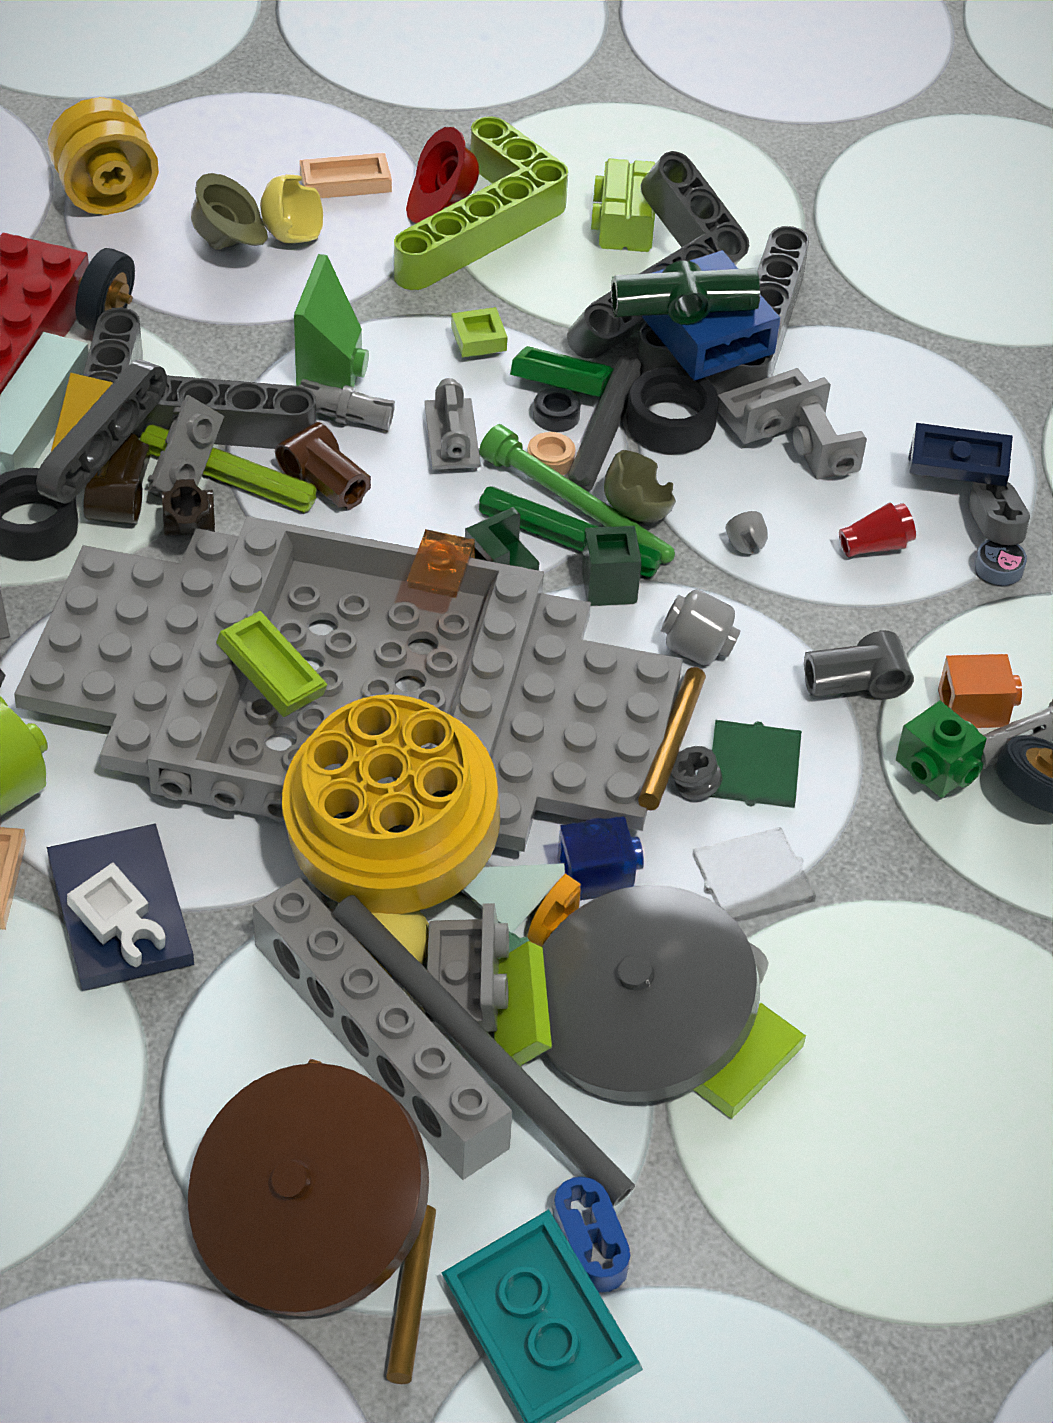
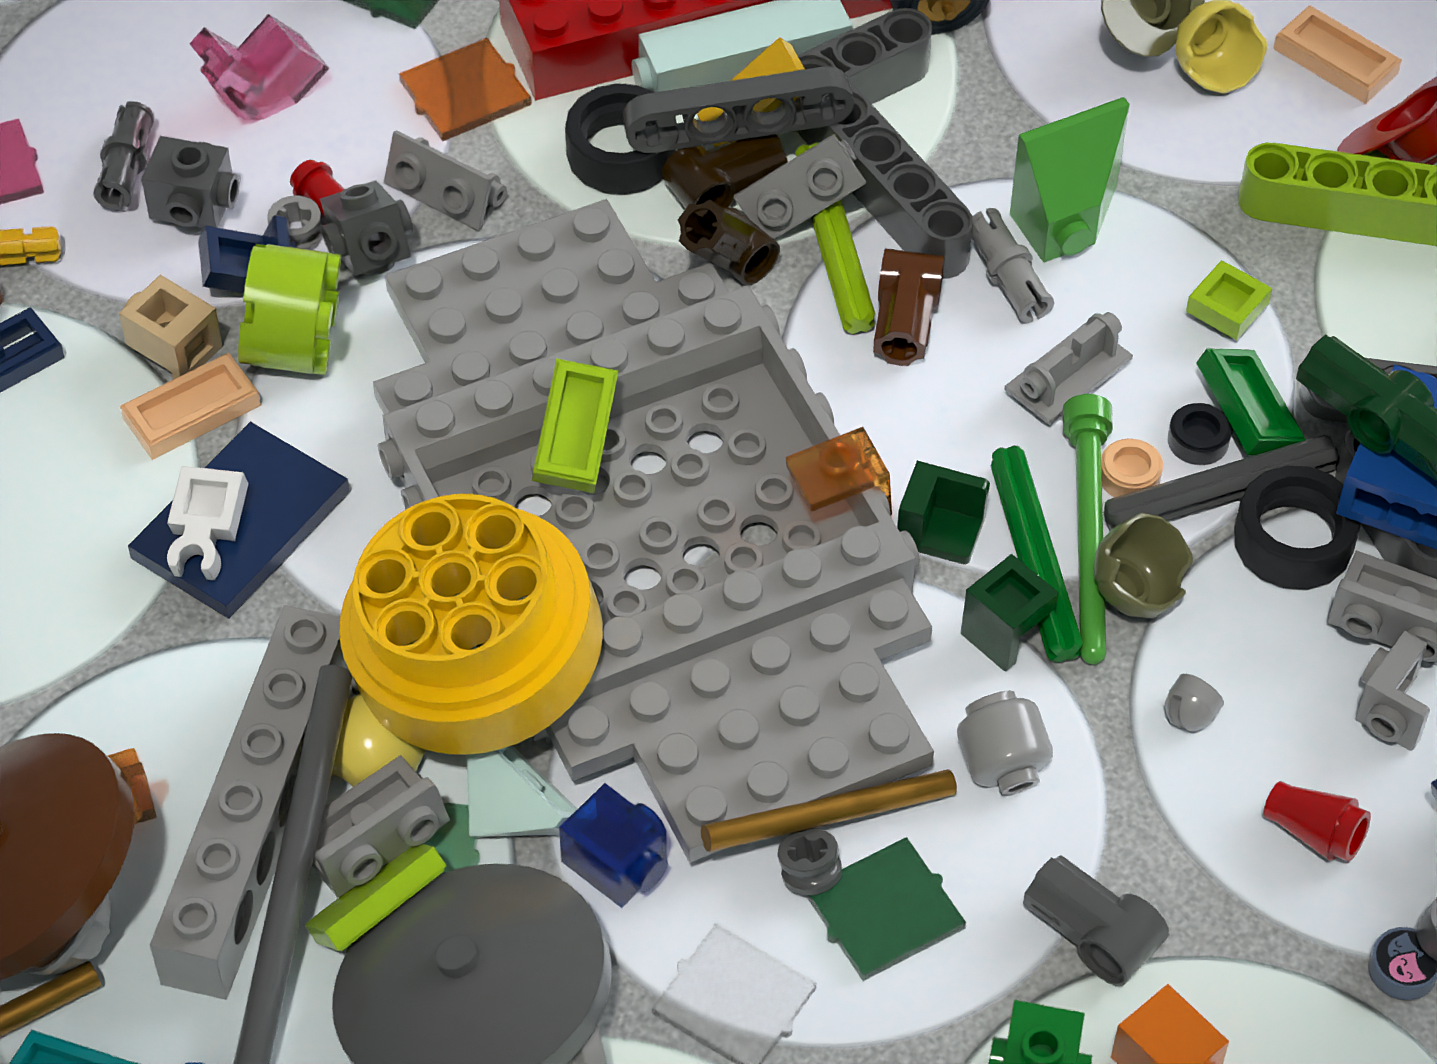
camera: 55 degrees right, 5 degrees up
light orange tile [527,873,581,947] -> none

